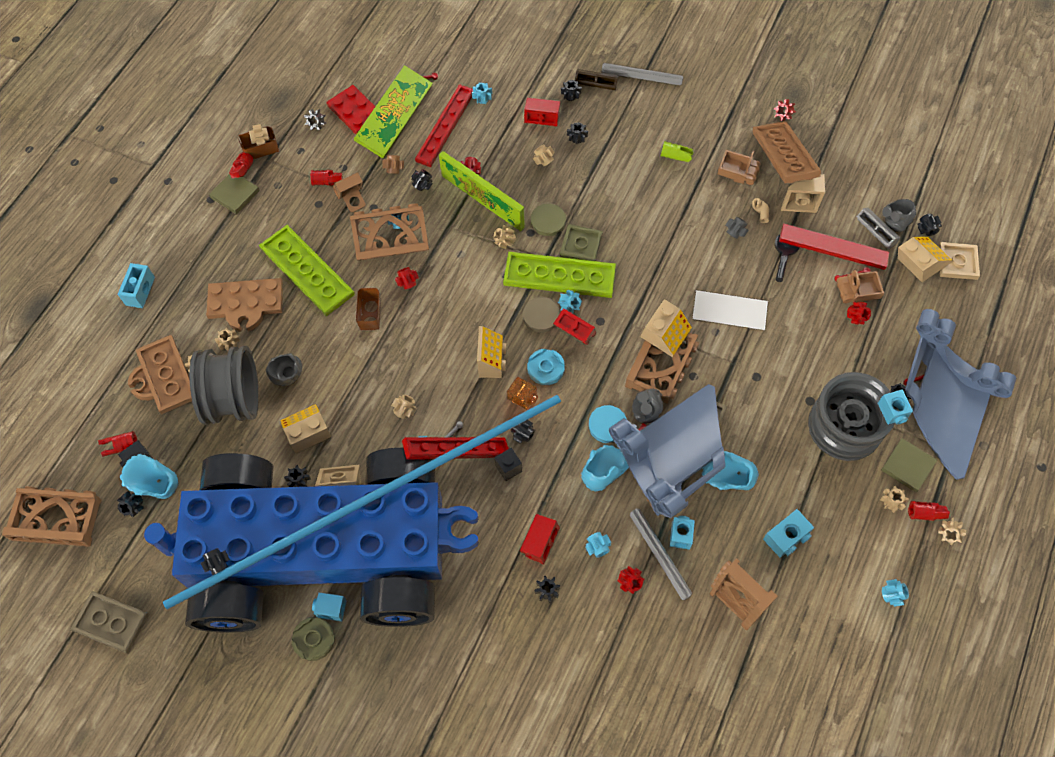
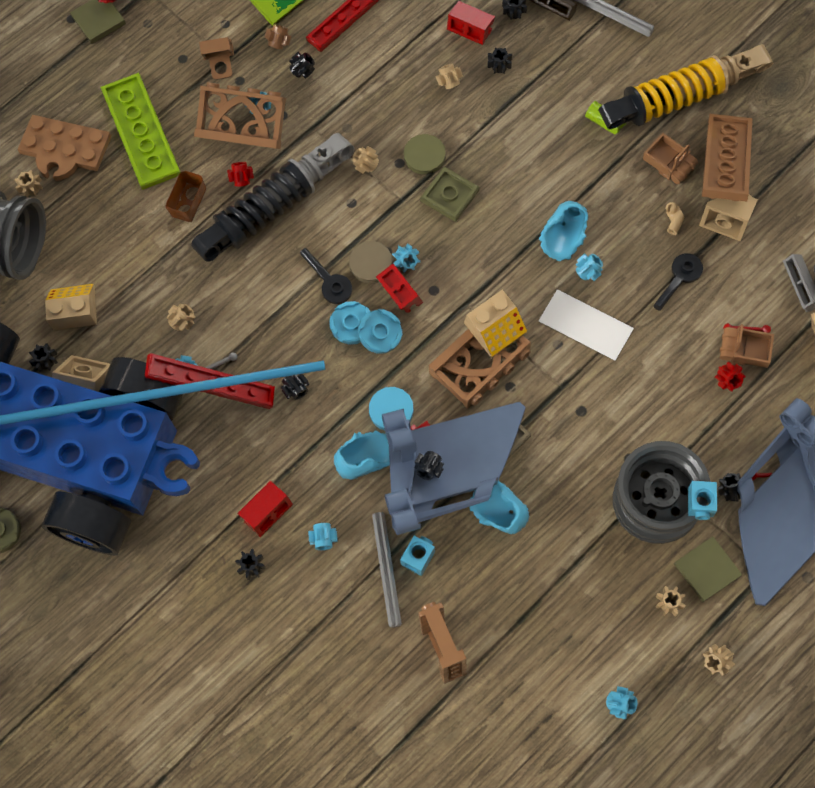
camera: 25 degrees right, 5 degrees up
dark grey hair [266,353,302,386] -> none
red hinge [310,170,343,186] -> none
medium azure brick [312,592,347,621] -> none
lime tile [439,151,525,232] -> none
red gear [460,157,481,174] -> none
slope [477,326,507,378] -> none
black brick [494,447,522,481] -> none
lime tile [503,252,616,298] -> none
clear orange brick [507,376,538,410] -> none
red gear [617,566,645,594] -> none
dark grey hair [632,388,663,423] -> none
dark grey gear [725,216,749,239] -> none
medium azure brick [763,509,814,558] -> none
red gear [774,99,796,121] -> none
tile [779,223,889,270] -> none
red hinge [908,501,950,521] -> none
none -> black piece [191,133,355,262]
none -> black piece [300,248,352,304]
none -> medium azure tile [358,309,403,354]
none -> black gear [414,451,444,480]
none -> medium azure piece [539,201,588,261]
none -> medium azure gear [576,253,603,281]
none -> piece [598,44,774,130]

